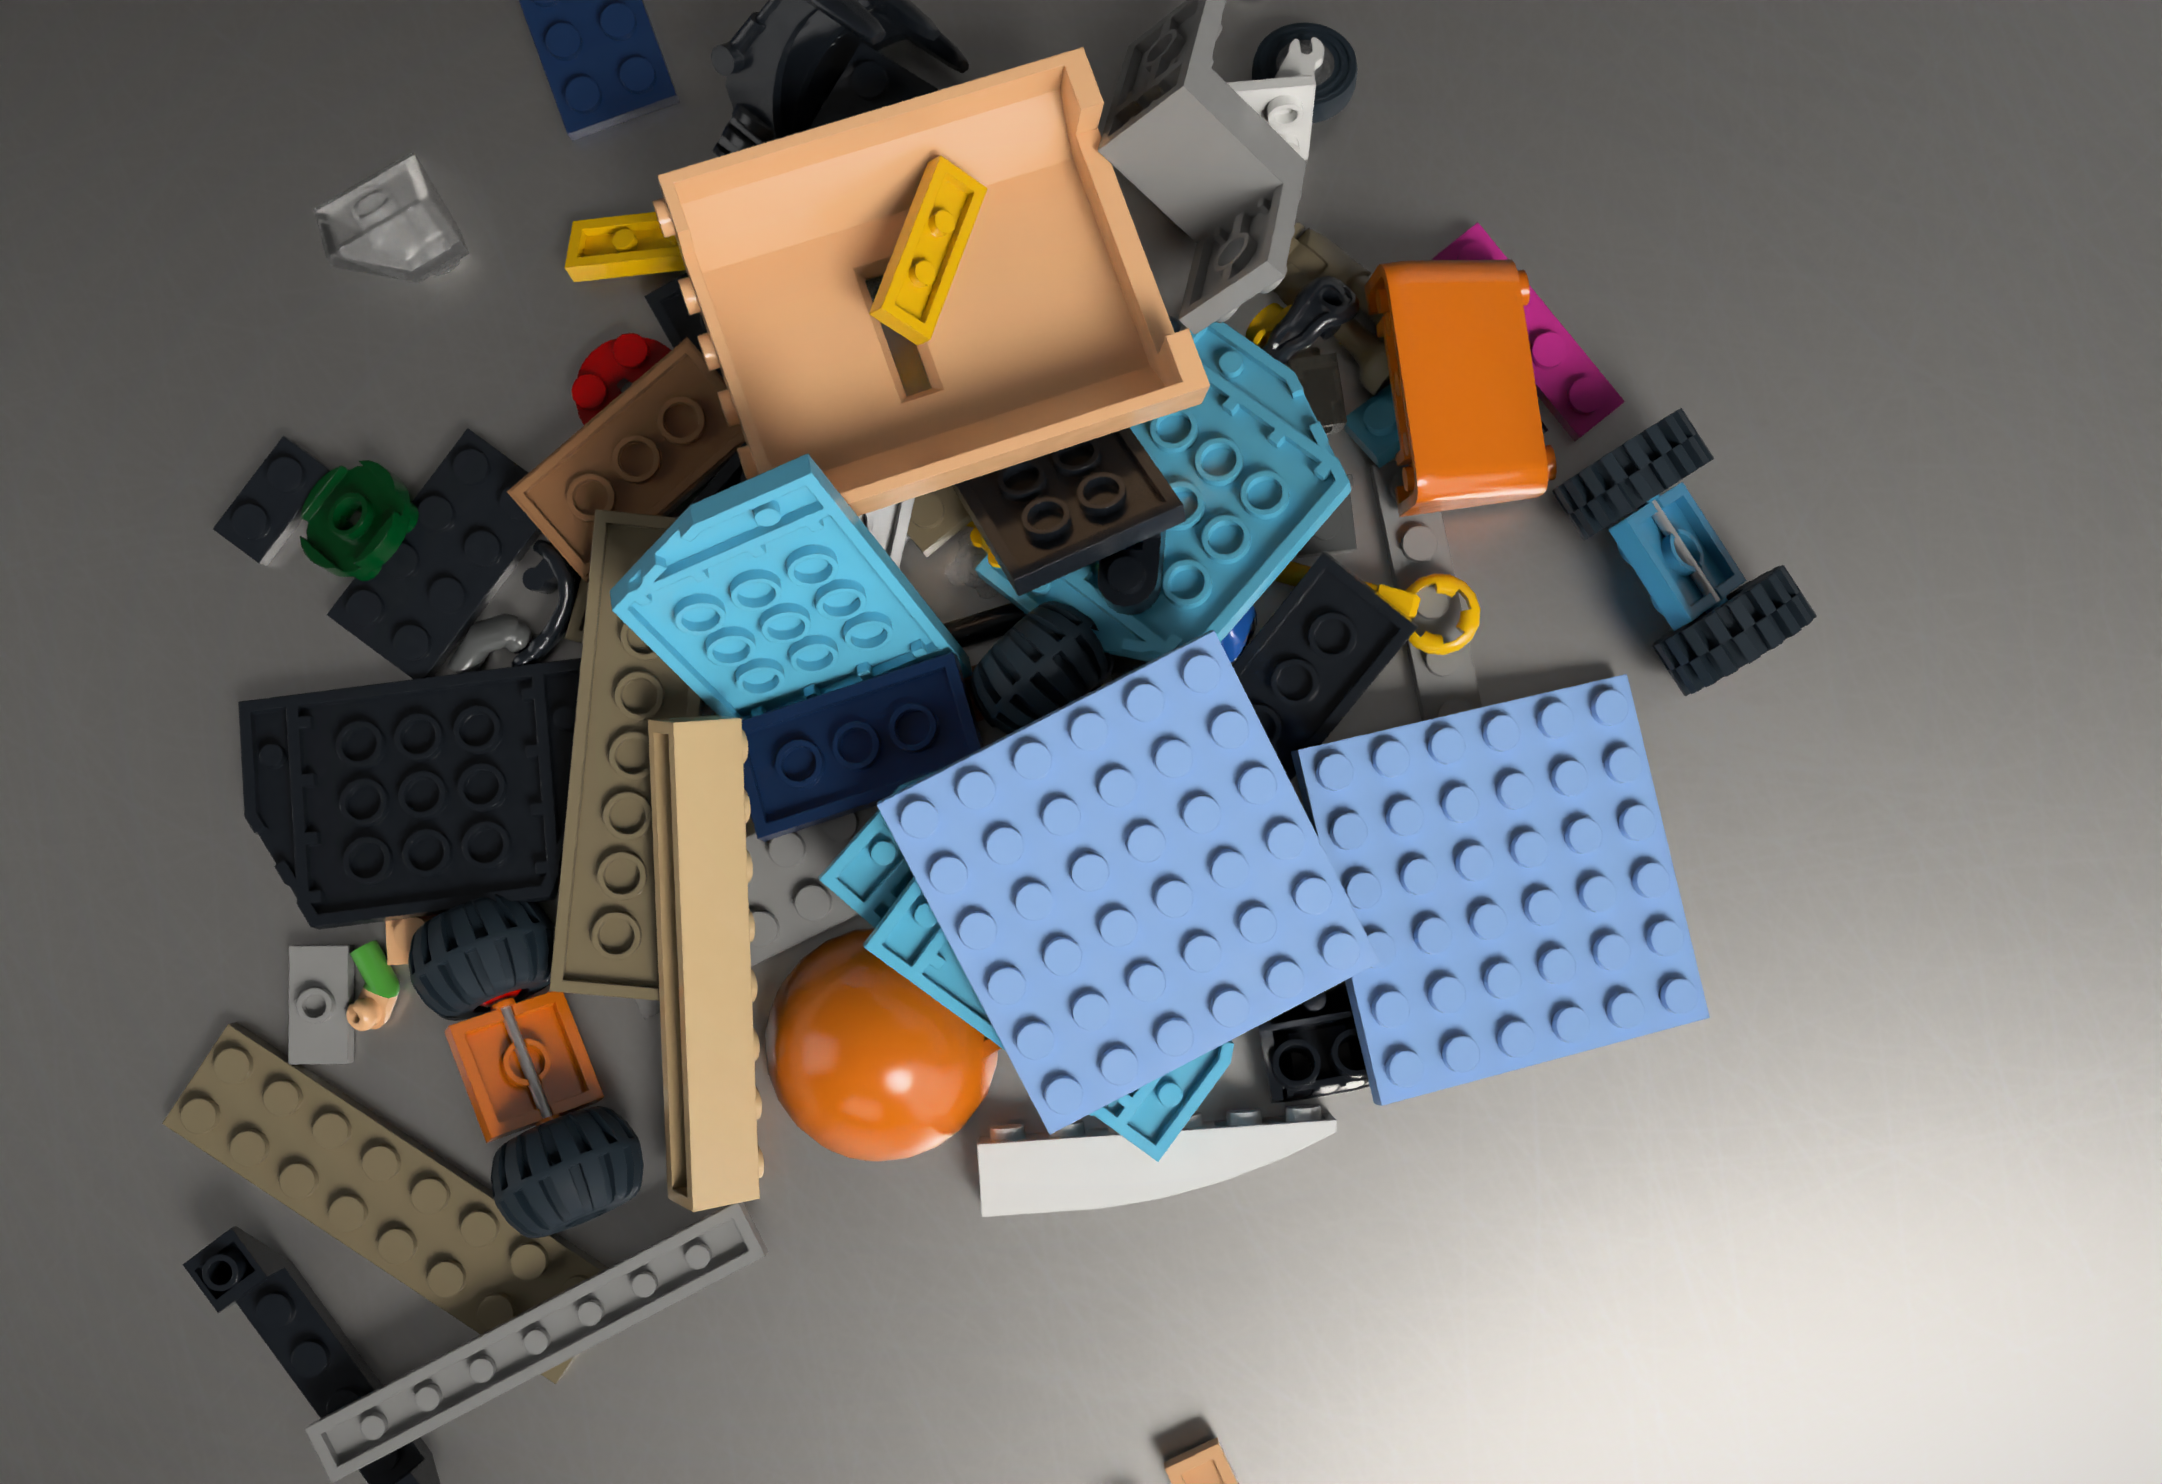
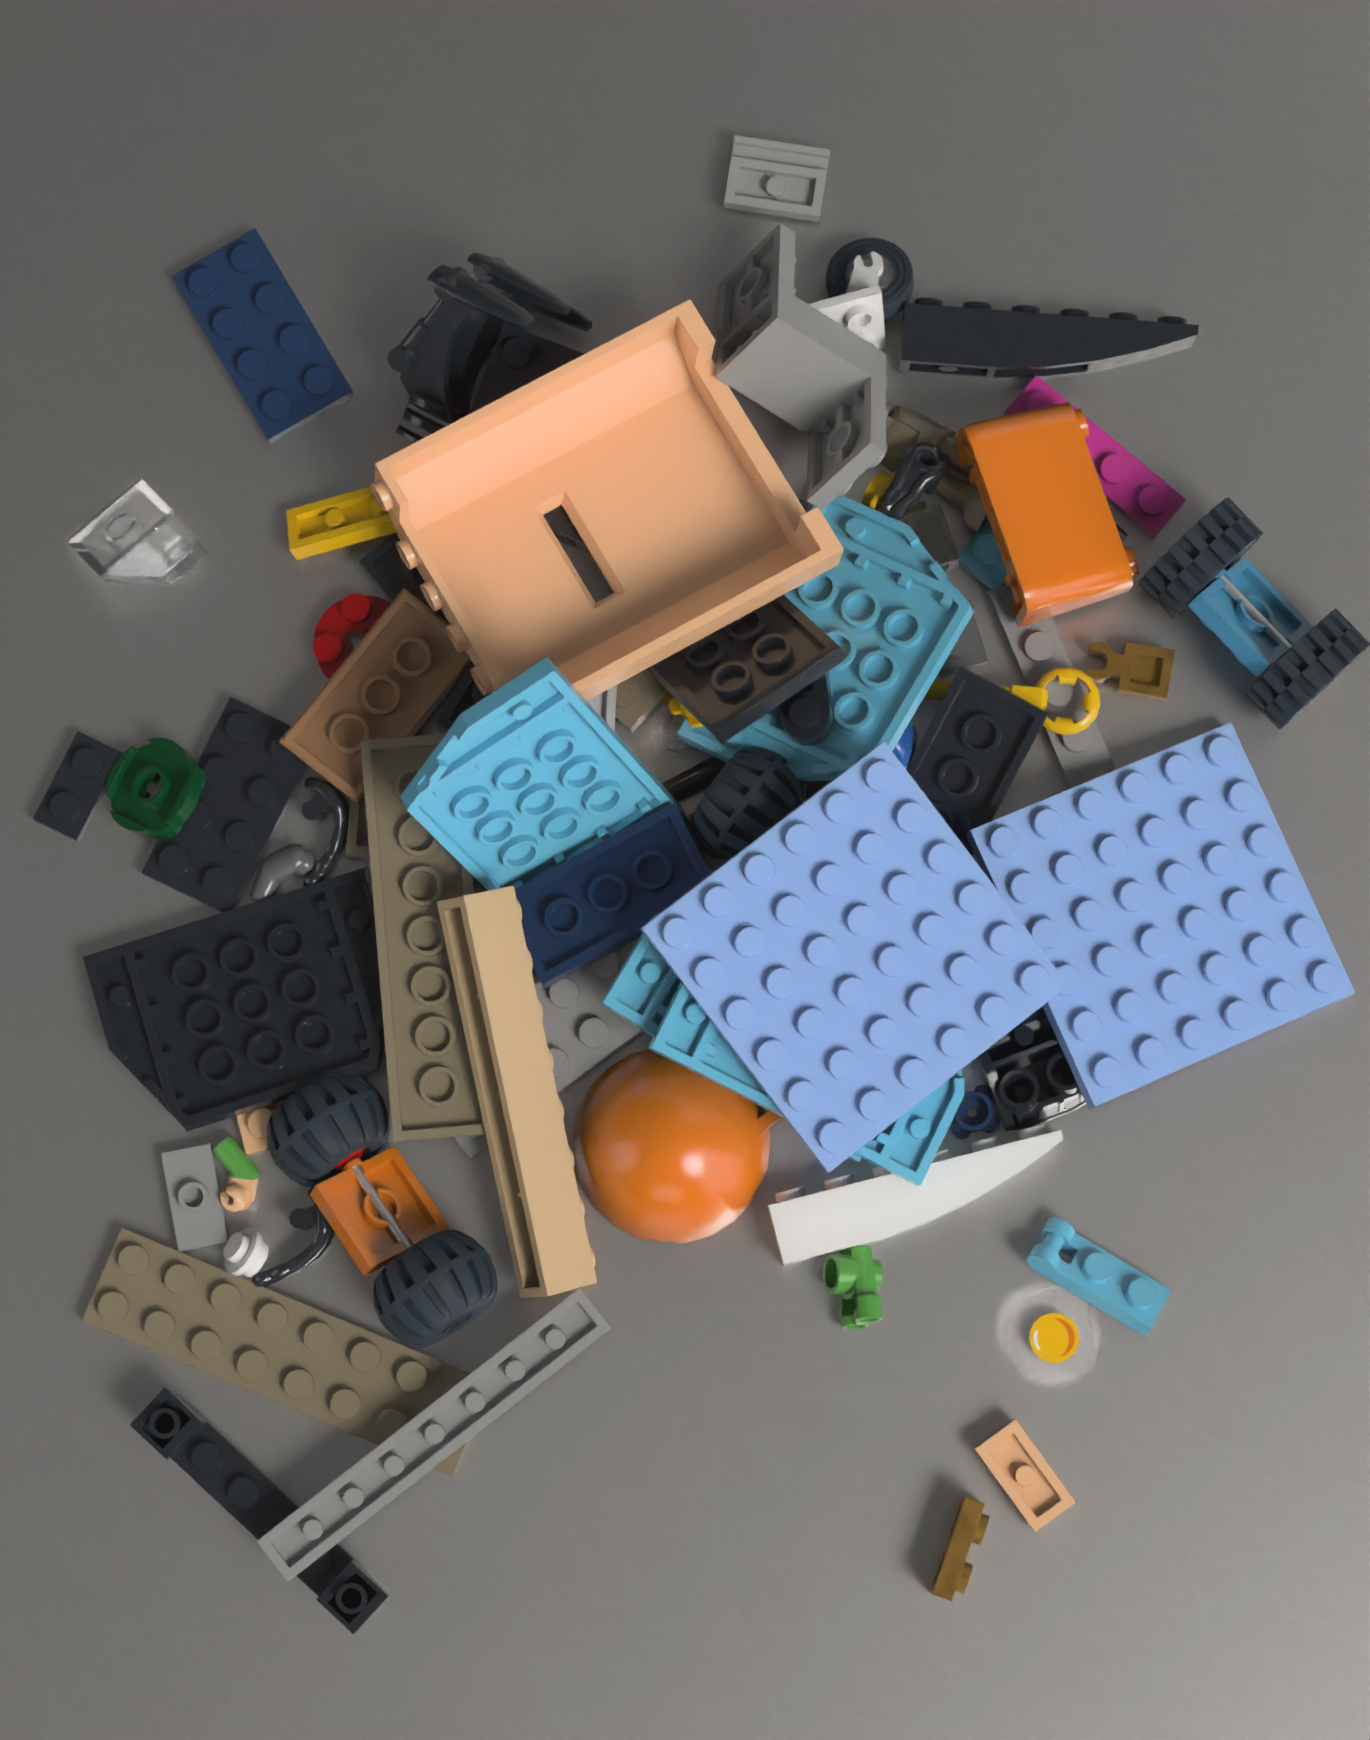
camera: 10 degrees left, 5 degrees down
yellow plate [869,155,988,346] -> none
none -> white plate [223,1227,269,1277]
none -> black piece [252,1188,335,1287]
none -> bright green plate [823,1245,883,1330]
none -> black slope [898,298,1199,380]
none -> dark blue plate [951,1085,1000,1139]
none -> clear tile [1003,1288,1104,1388]
none -> medium azure plate [1027,1217,1171,1337]
none -> pearl gold plate [1084,641,1175,701]

